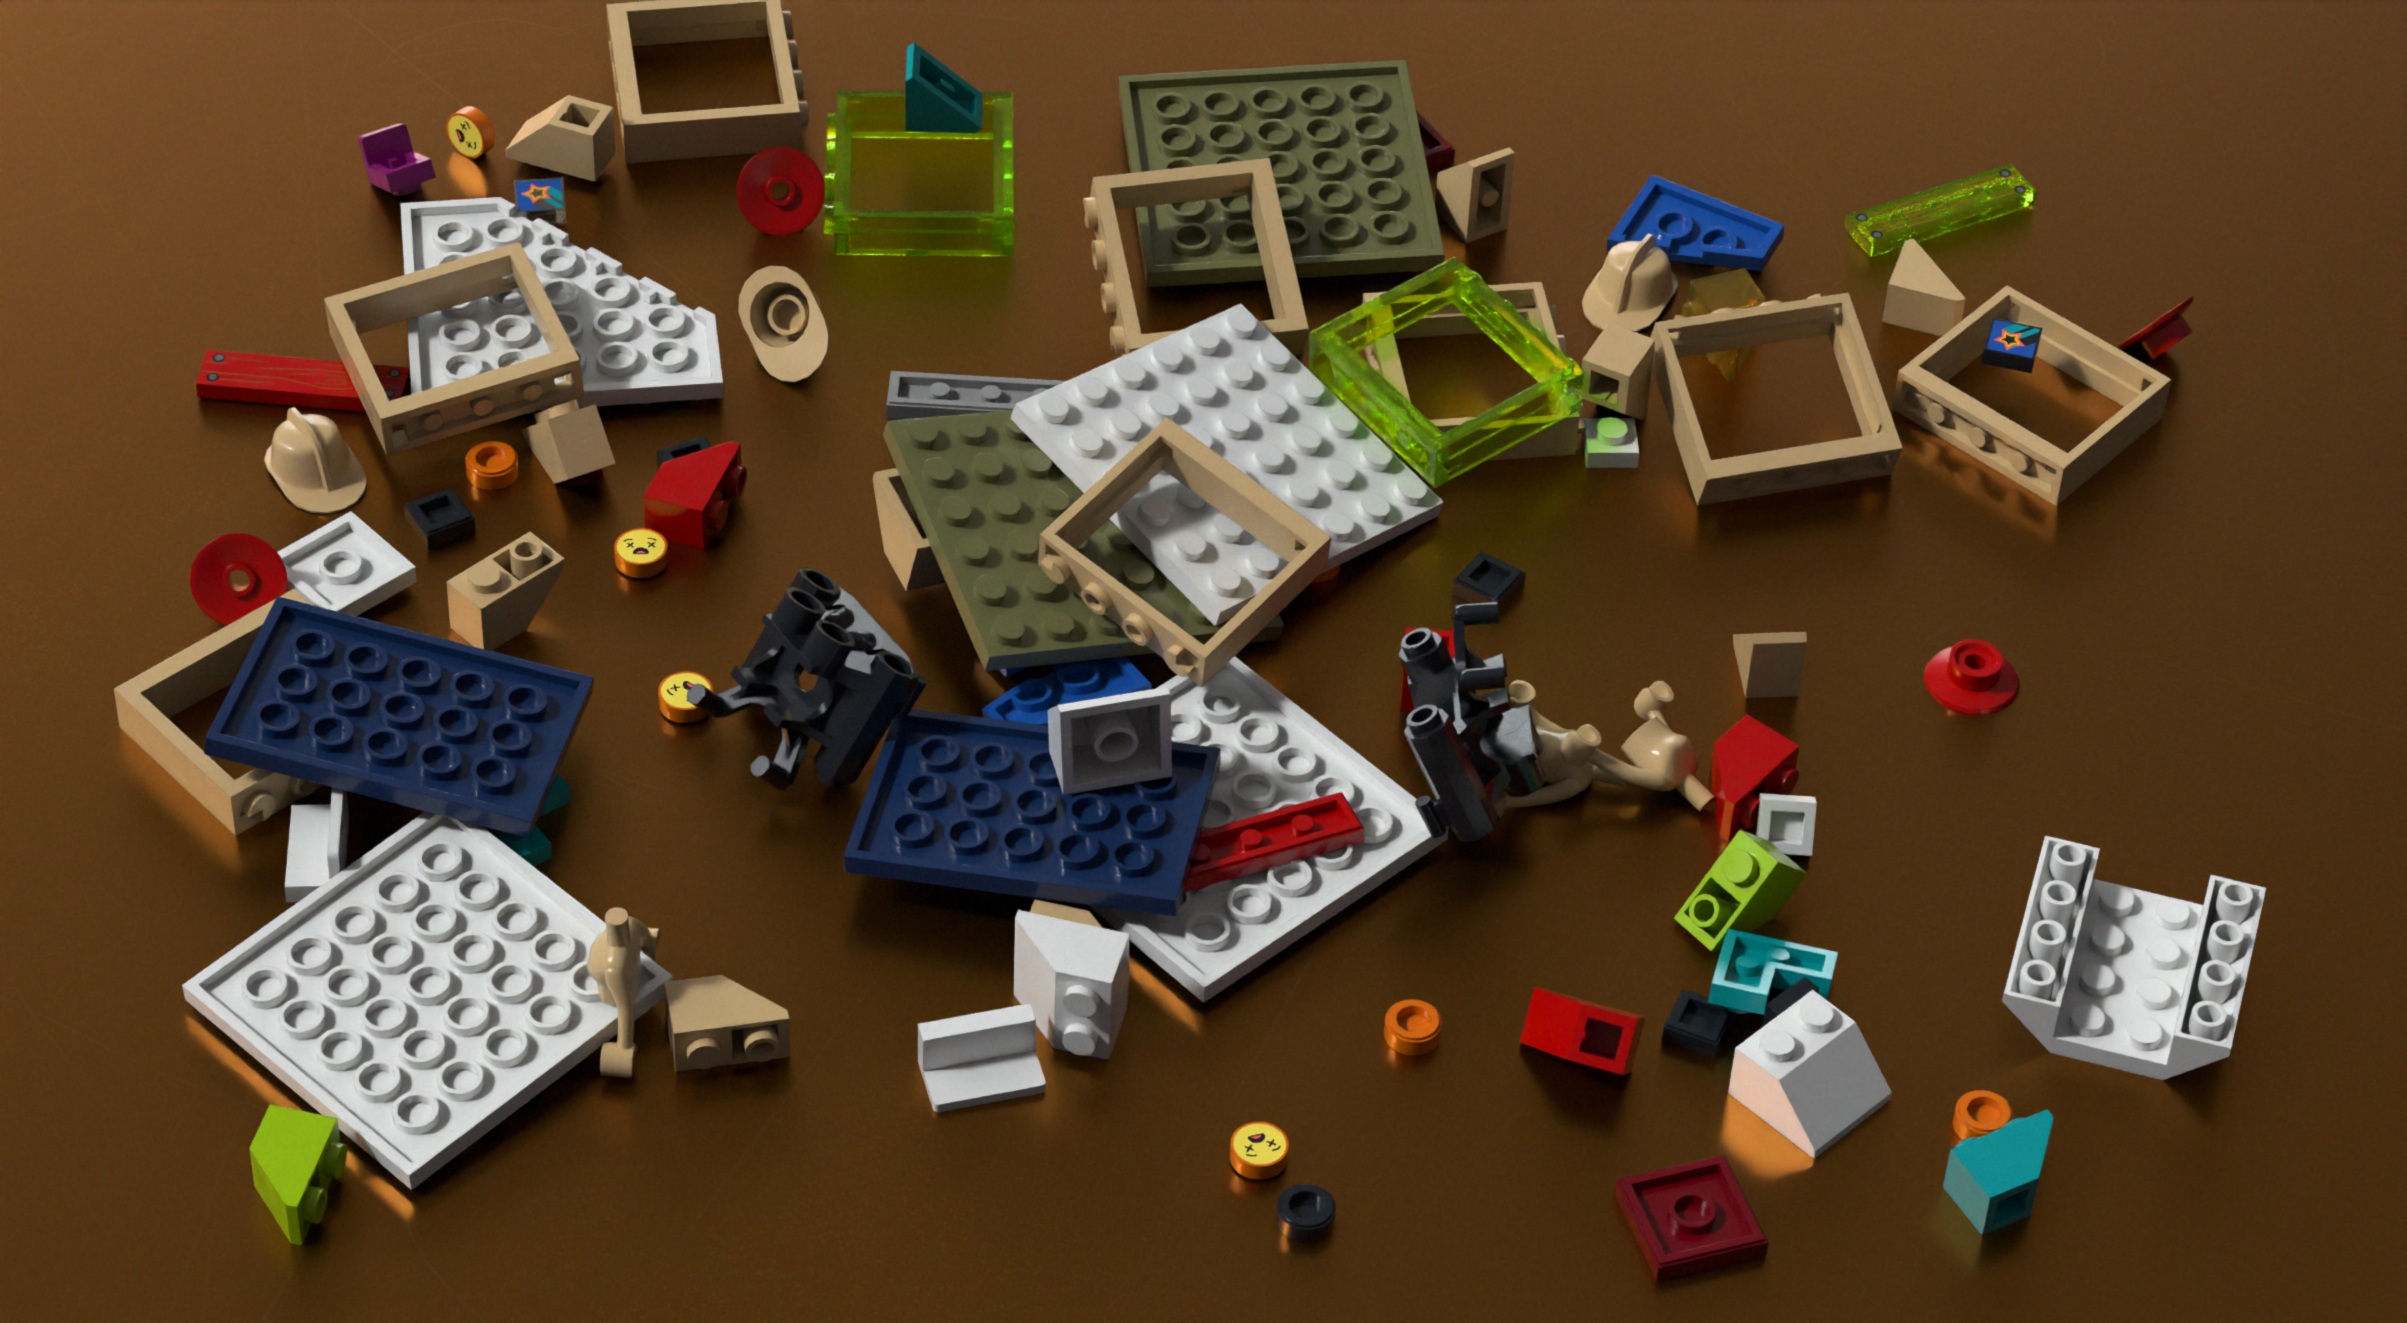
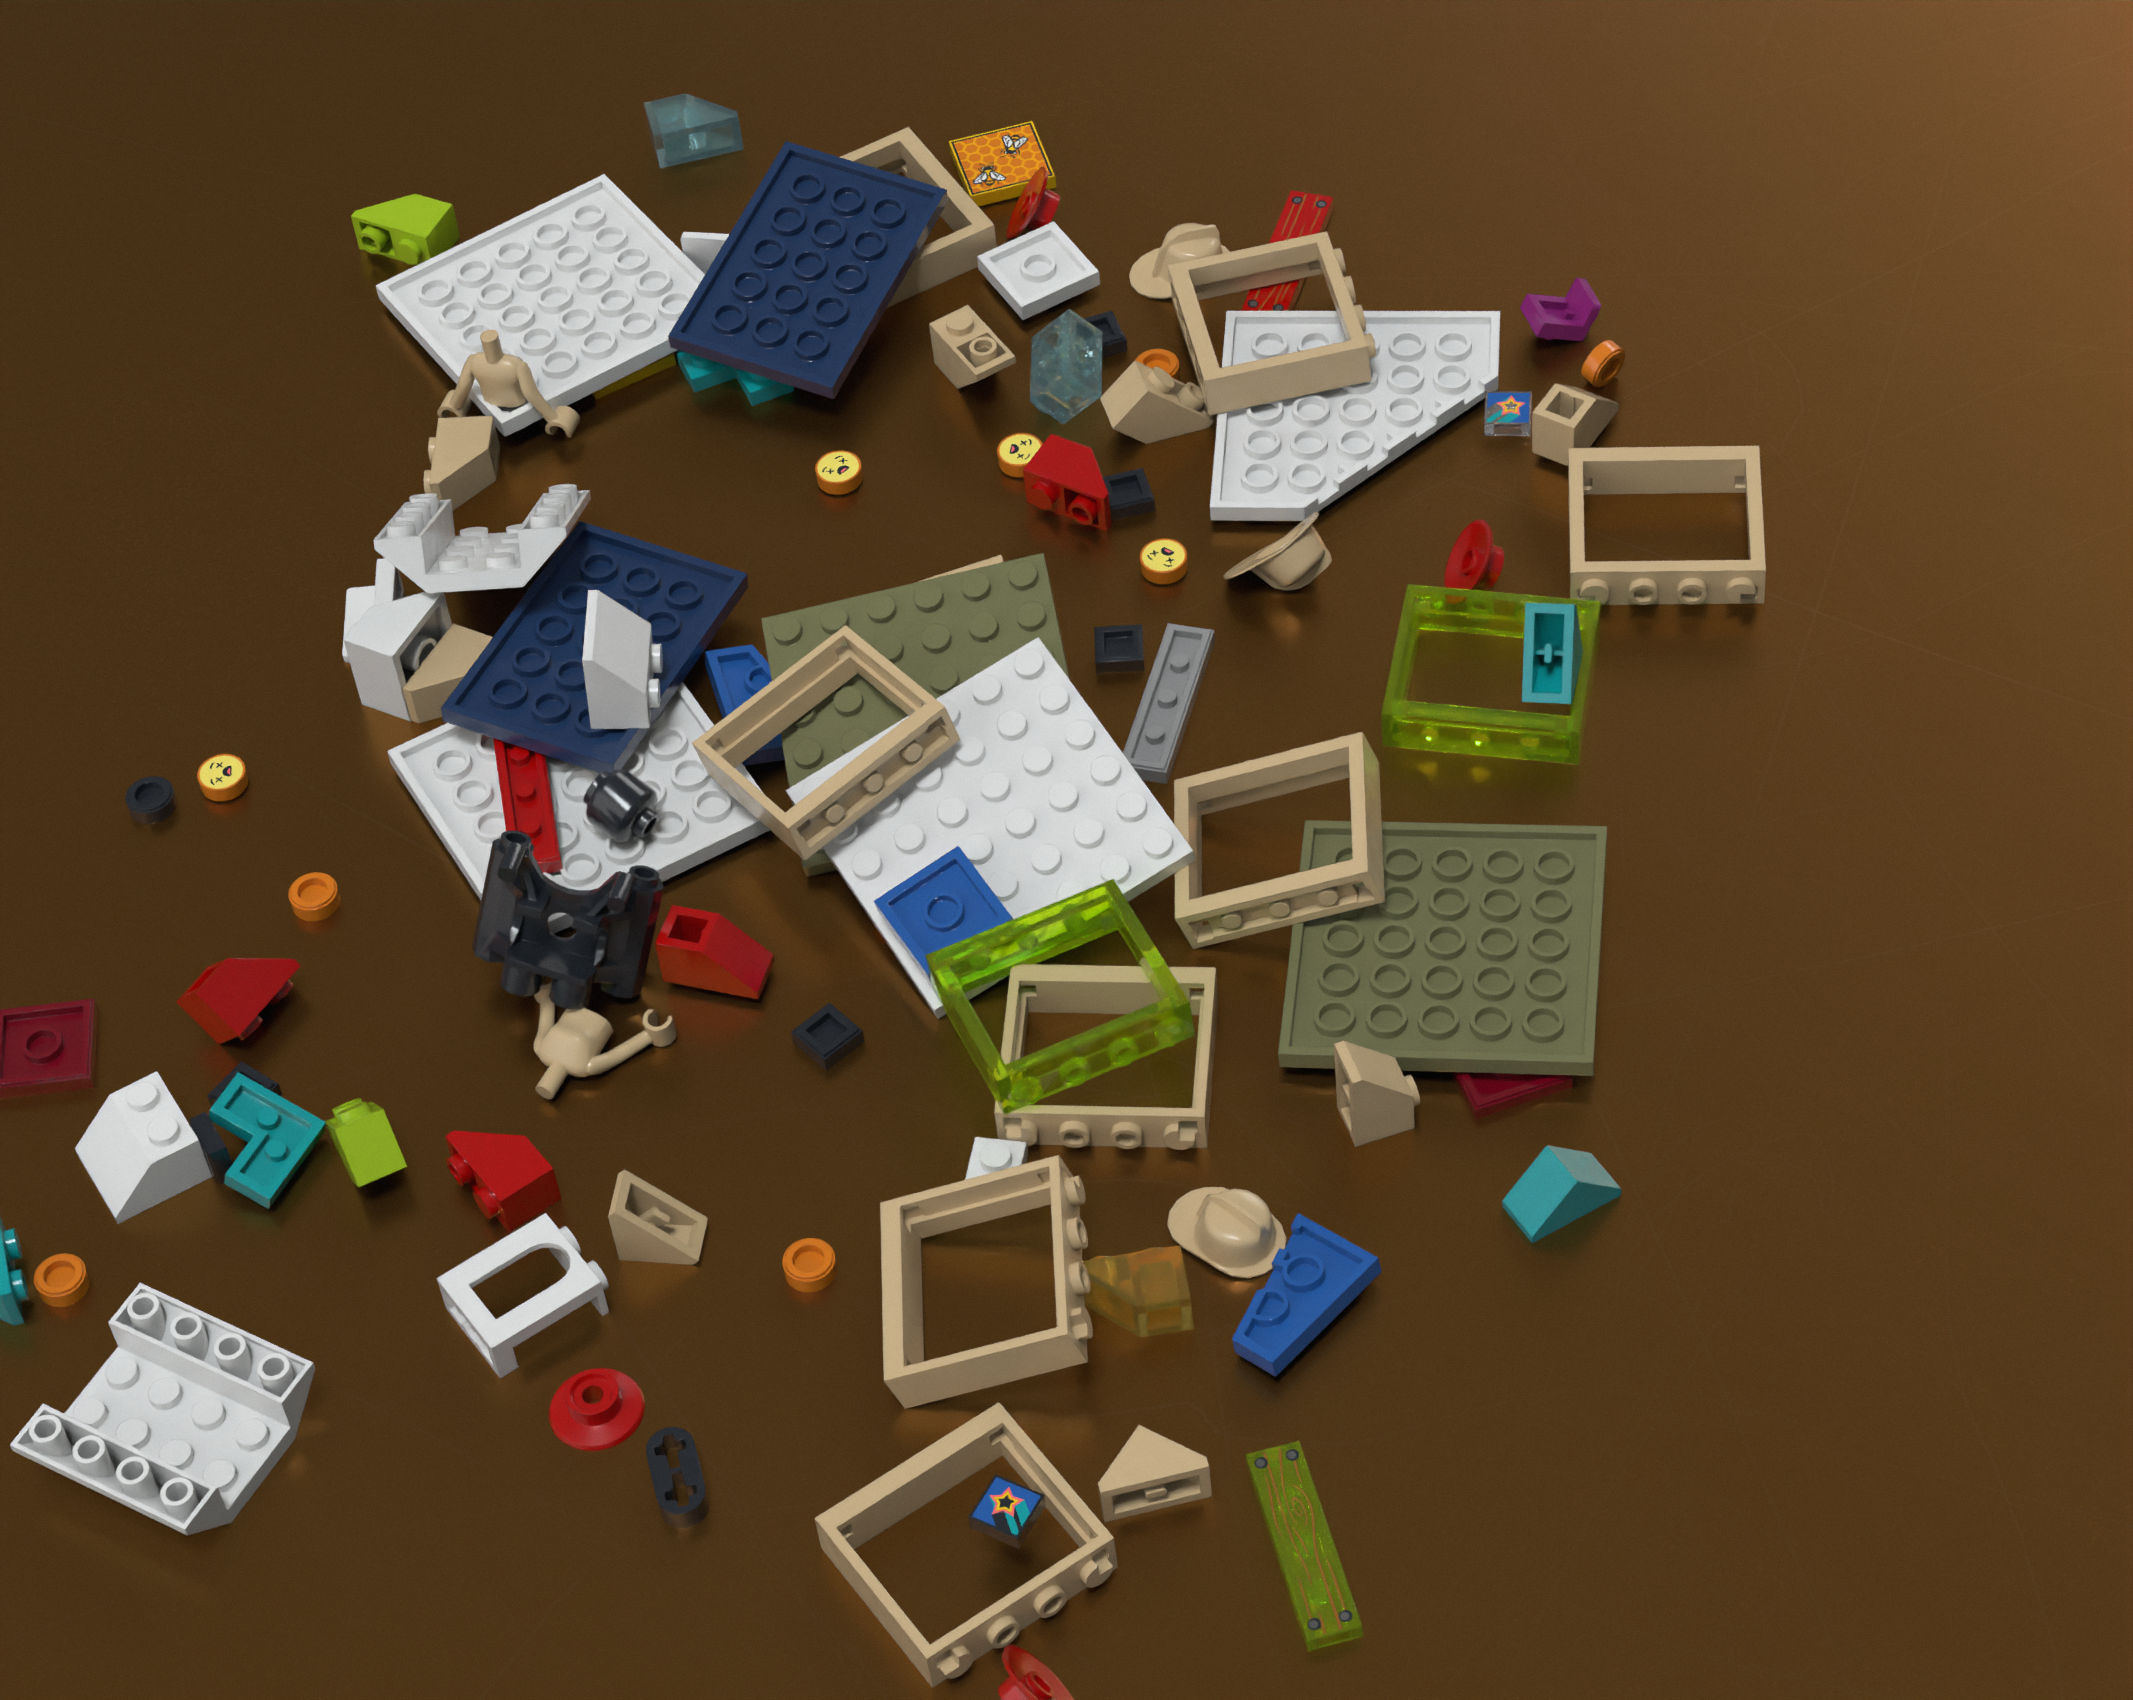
camera: 110 degrees right, 5 degrees up
black piece [687,567,928,790] -> none
tan piece [1561,681,1715,812] -> none
tan slope [1579,323,1655,420] -> none
white plate [1756,793,1817,856] -> none
none -> white slope [373,484,591,593]
none -> white panel [437,1213,609,1378]
none -> black head [583,769,659,843]
none -> clear light blue slope [644,93,744,168]
none -> black beam [646,1427,709,1529]
none -> orange tile [782,1238,837,1292]
none -> blue plate [874,846,1016,983]
none -> tile [949,121,1056,207]
none -> clear light blue brick [1030,309,1102,424]
none -> tile [1140,538,1188,584]
none -> teal slope [1502,1145,1621,1243]

